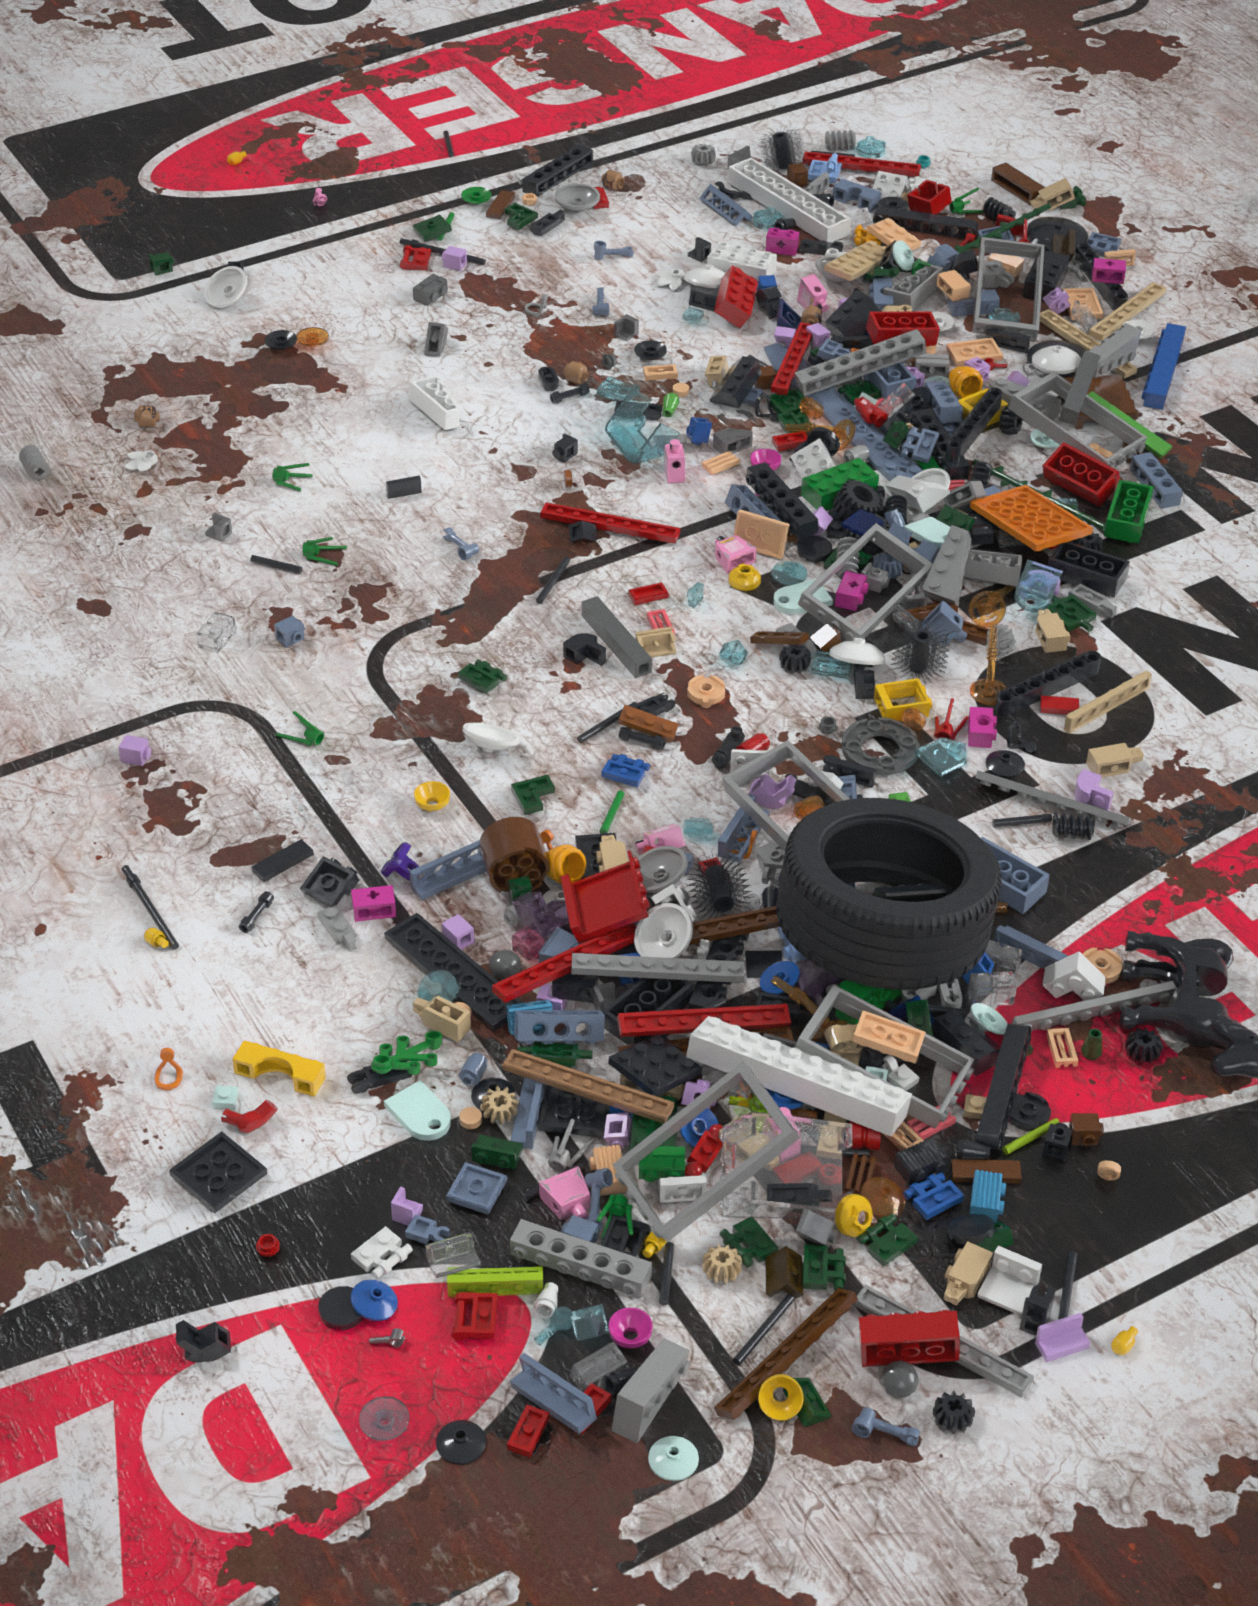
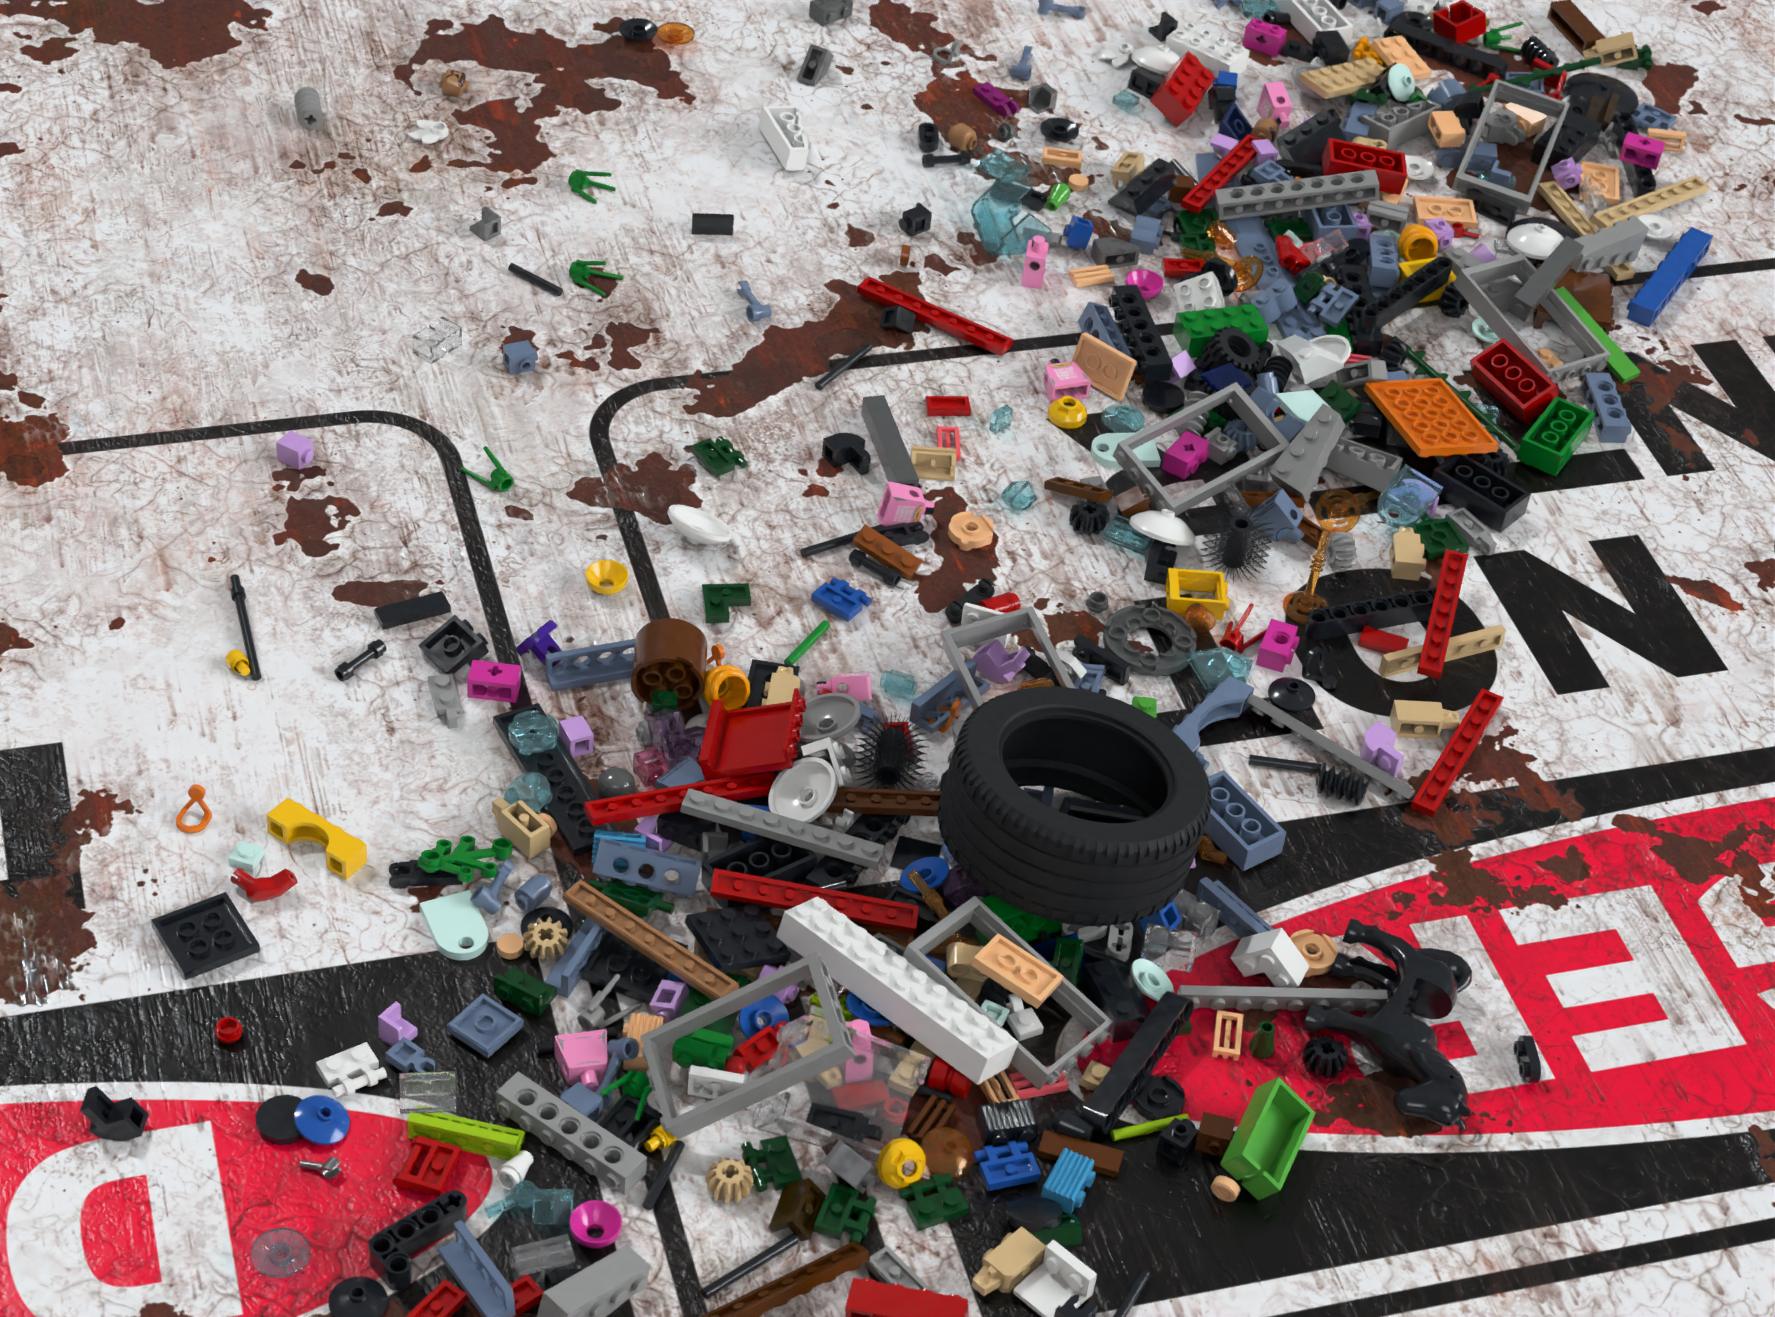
camera: 10 degrees right, 0 degrees up
none -> black beam [368,1190,467,1291]
none -> sand blue brick [470,858,515,915]
none -> clear light blue plate [508,710,559,755]
none -> bright pink torso [877,482,934,527]
none -> magenta hinge [972,82,1020,118]
none -> sand blue brick [1130,215,1164,254]
none -> sand blue arch [1172,676,1254,756]
none -> bright green piece [1220,1077,1316,1201]
none -> sand blue brick [1250,278,1298,325]
none -> black brick [1312,30,1350,67]
none -> red plate [1410,688,1504,818]
none -> red plate [1417,549,1468,679]
none -> sand blue panel [1488,160,1511,188]

